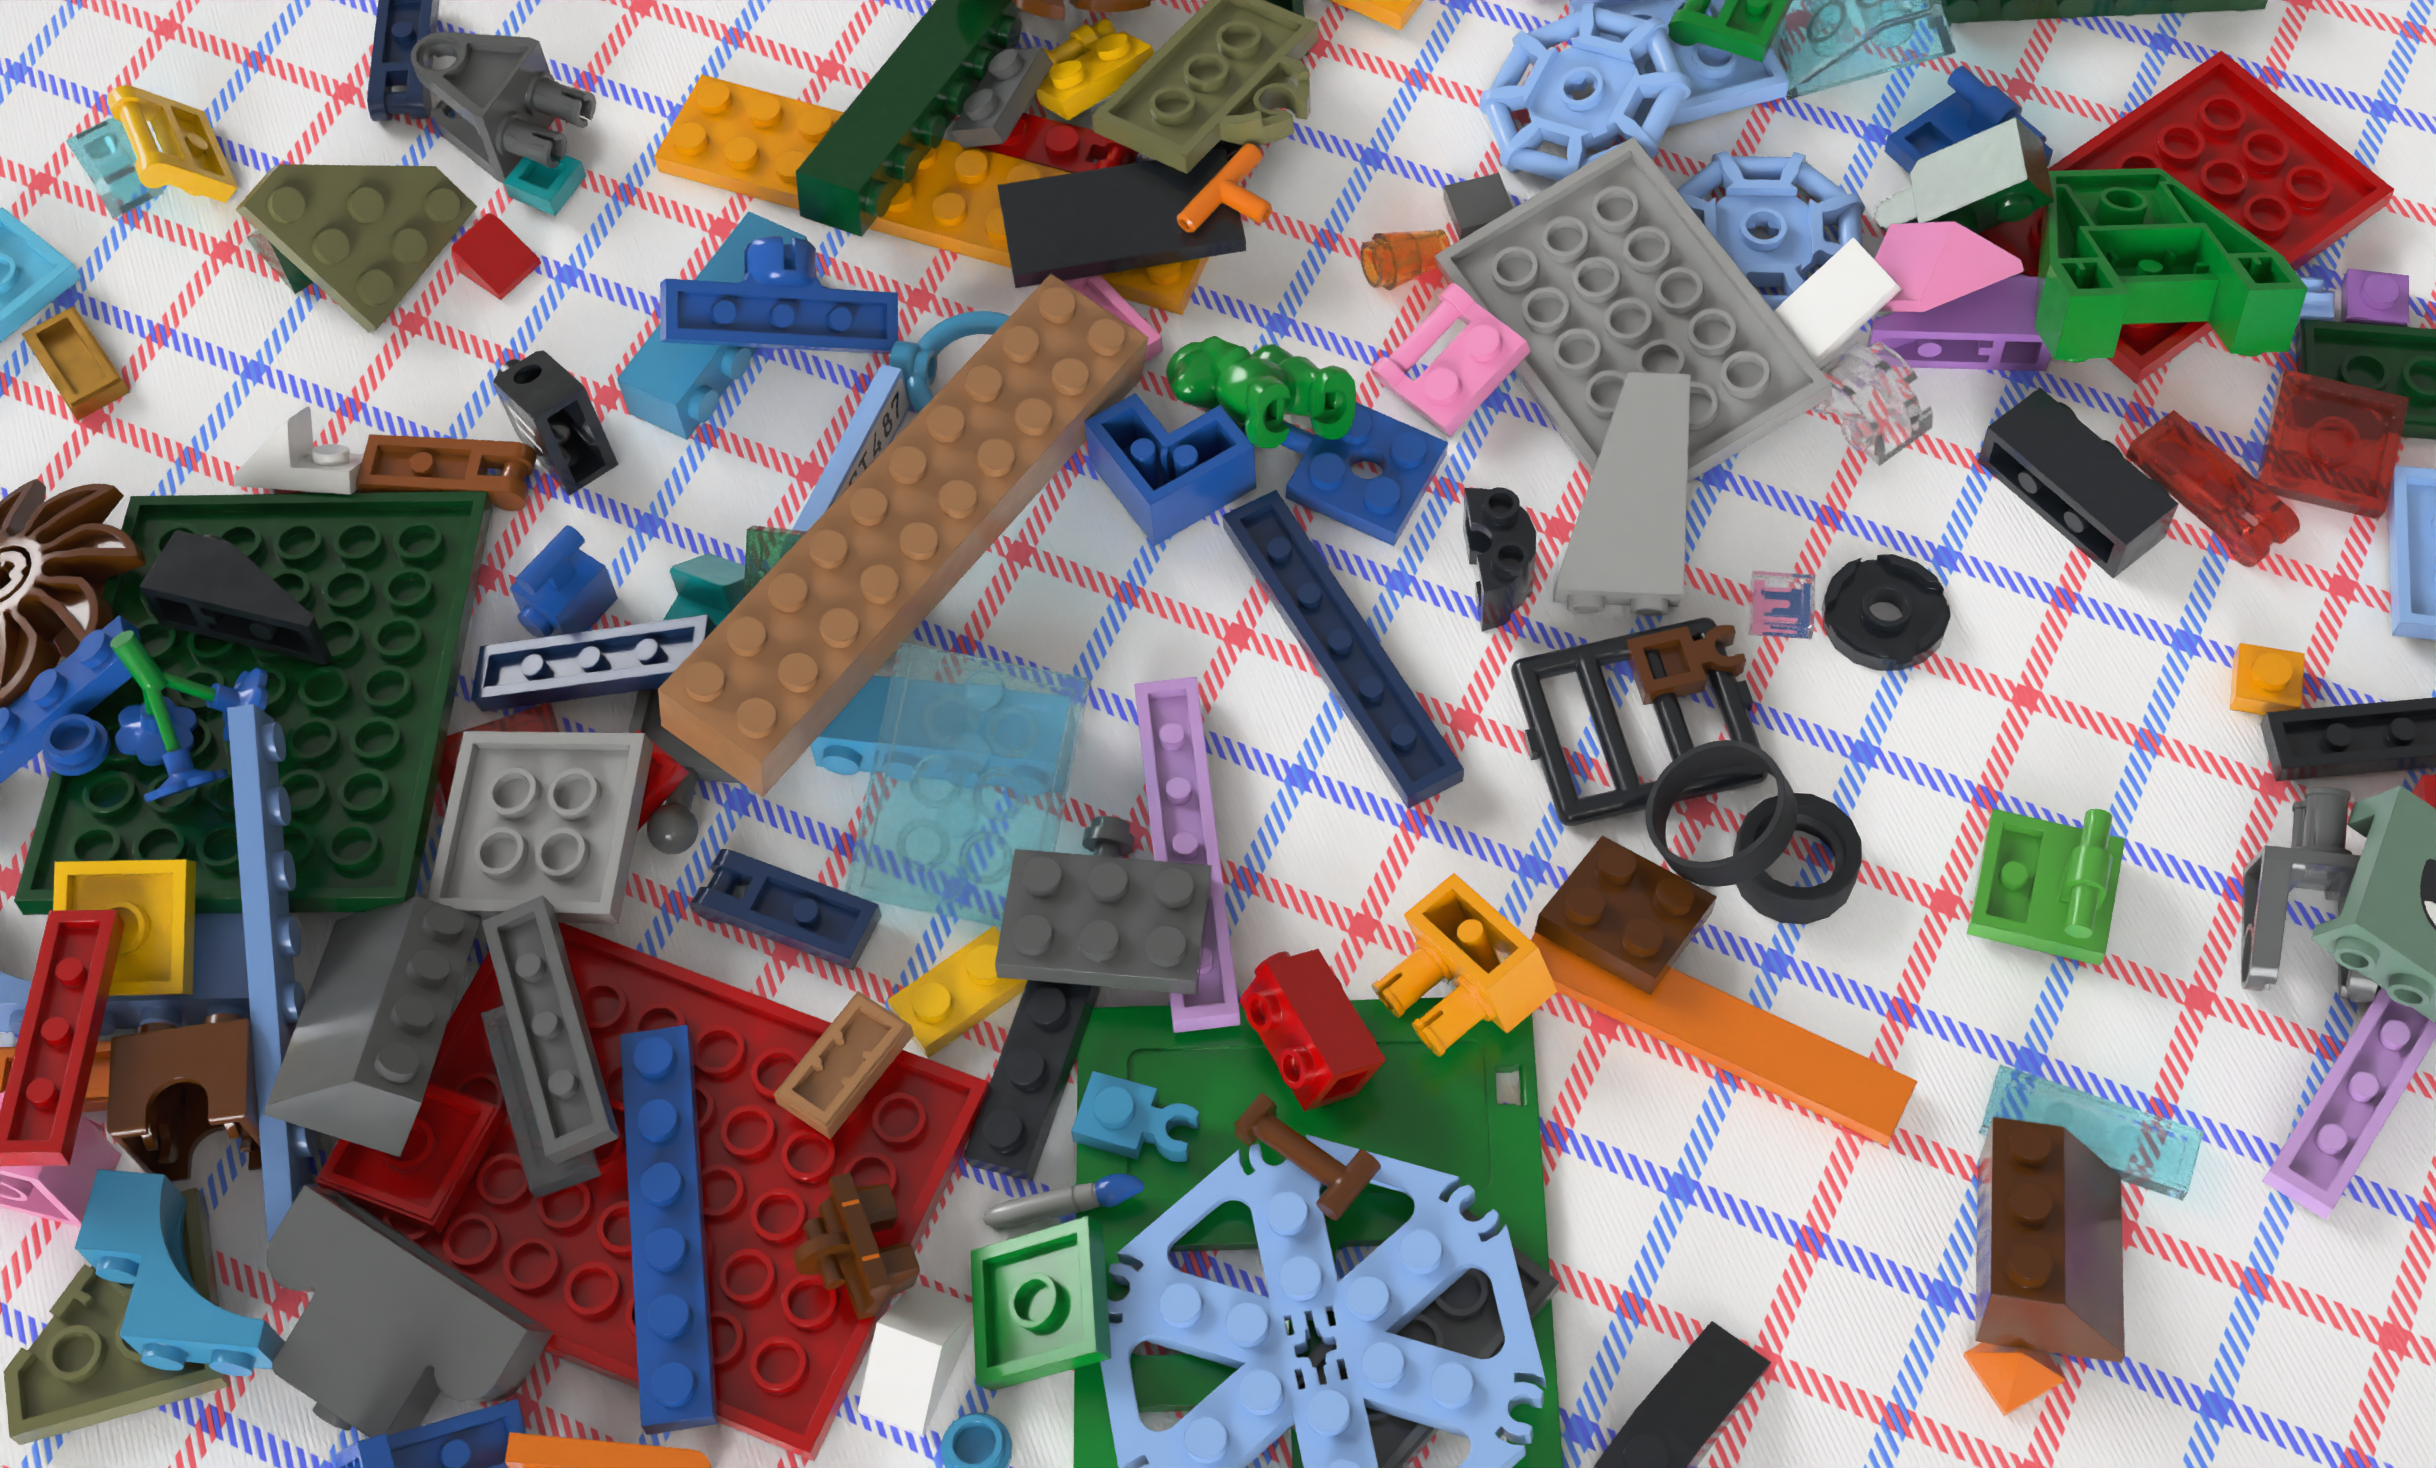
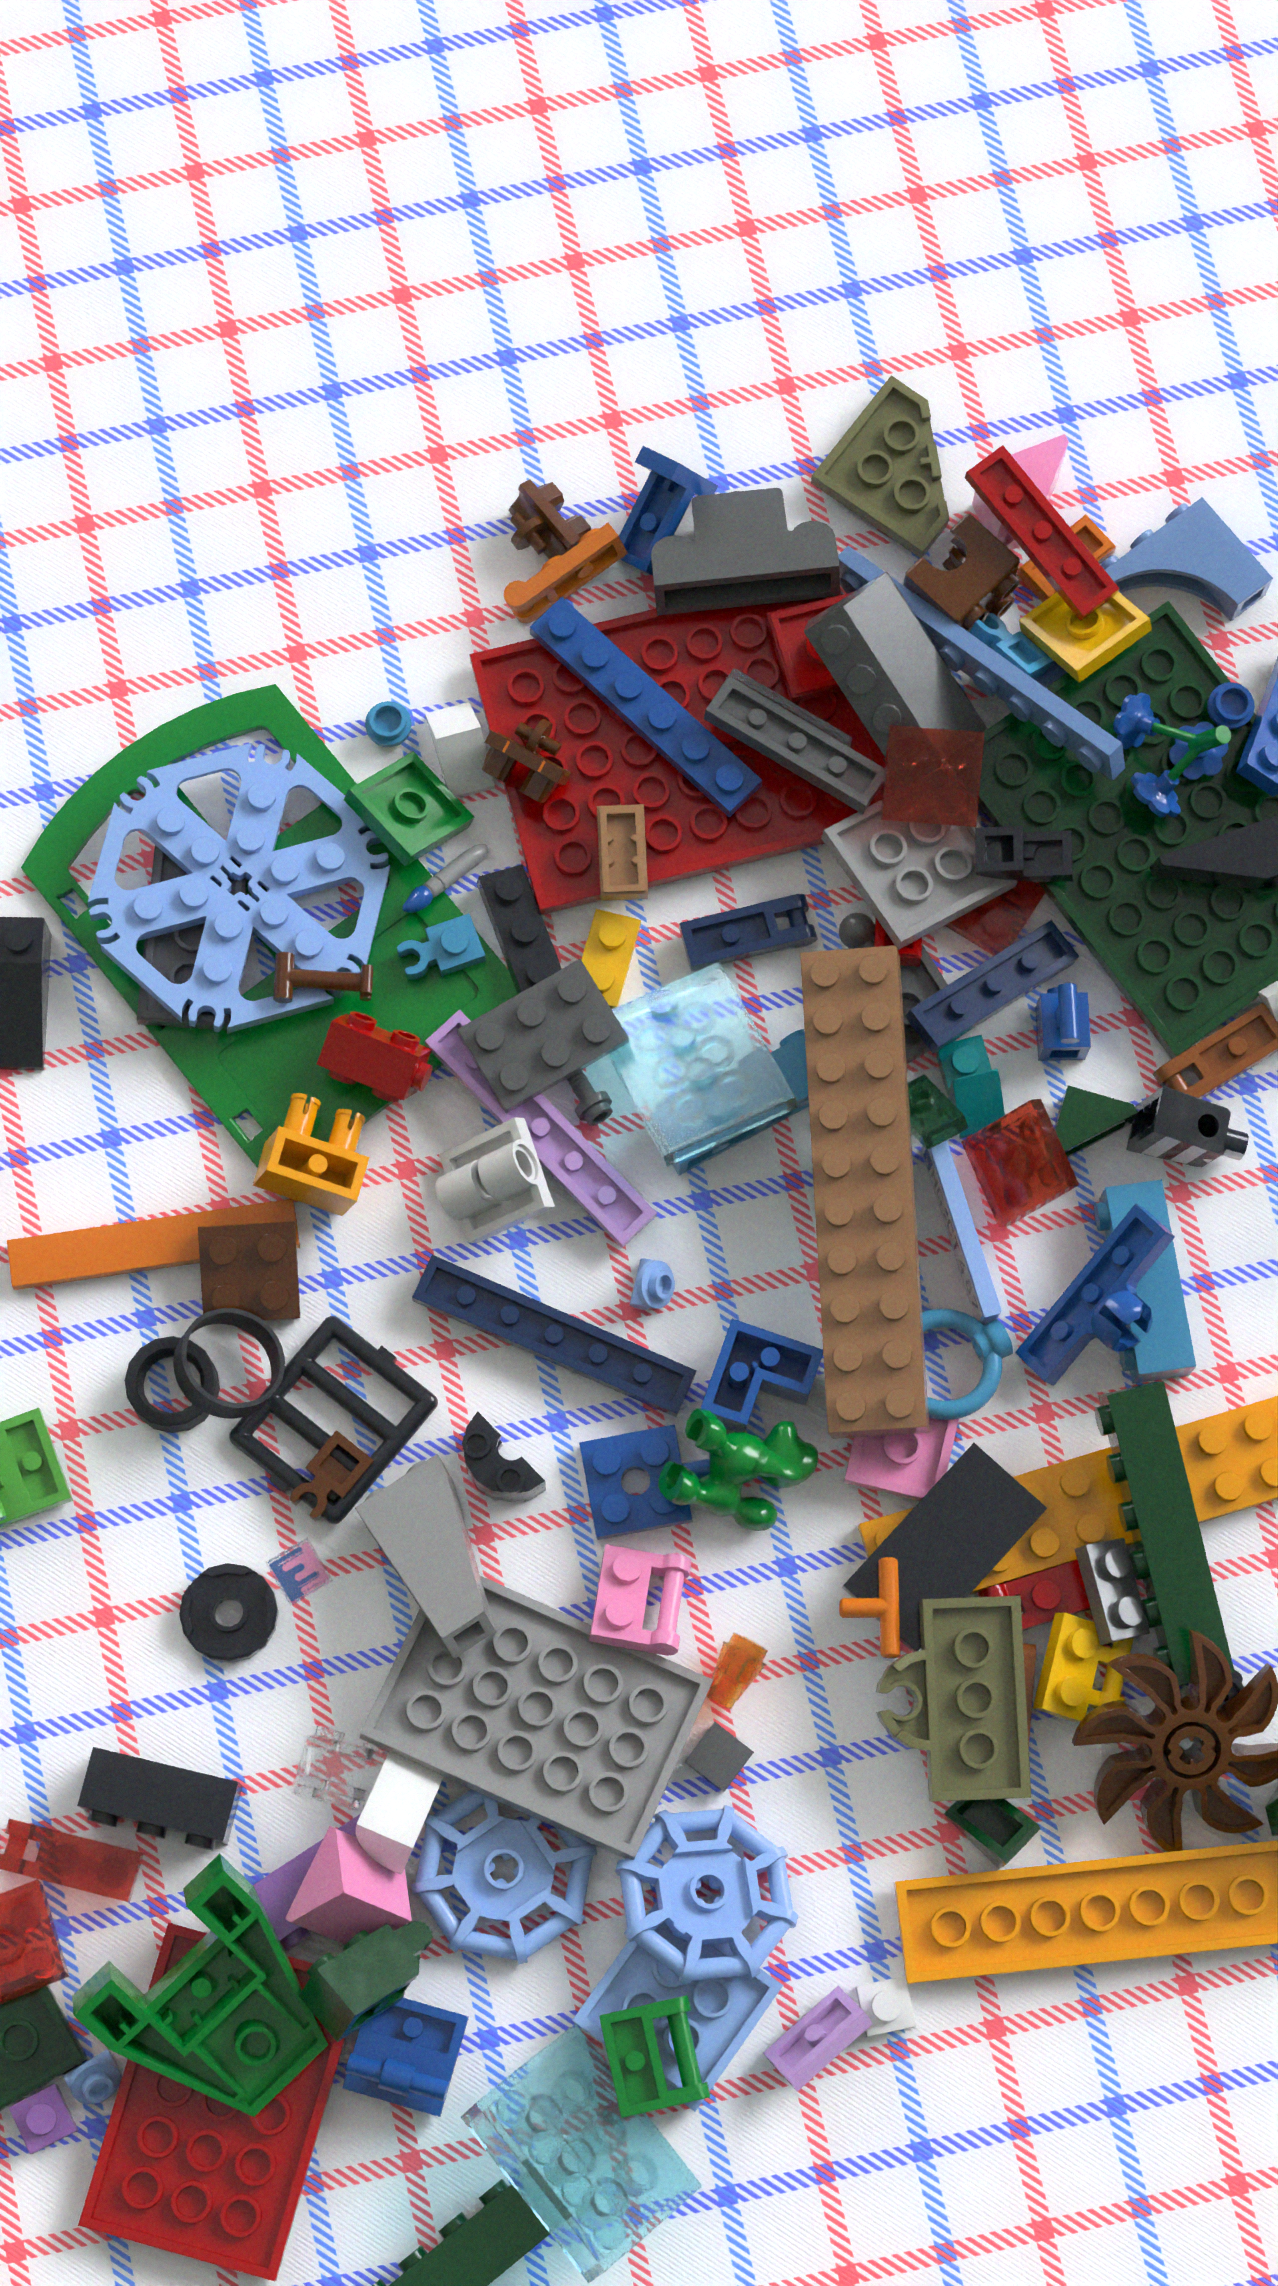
camera: 135 degrees right, 15 degrees up
dark azure arch [75,1169,285,1377] -> none
none -> white plate [436,1117,555,1243]
none -> light blue plate [629,1258,675,1310]
none -> clear red plate [880,725,985,827]
none -> clear red plate [961,1099,1079,1227]
none -> dark azure plate [969,613,1054,680]
none -> black slope [975,825,1073,882]
none -> dark green slope [1045,1085,1138,1168]

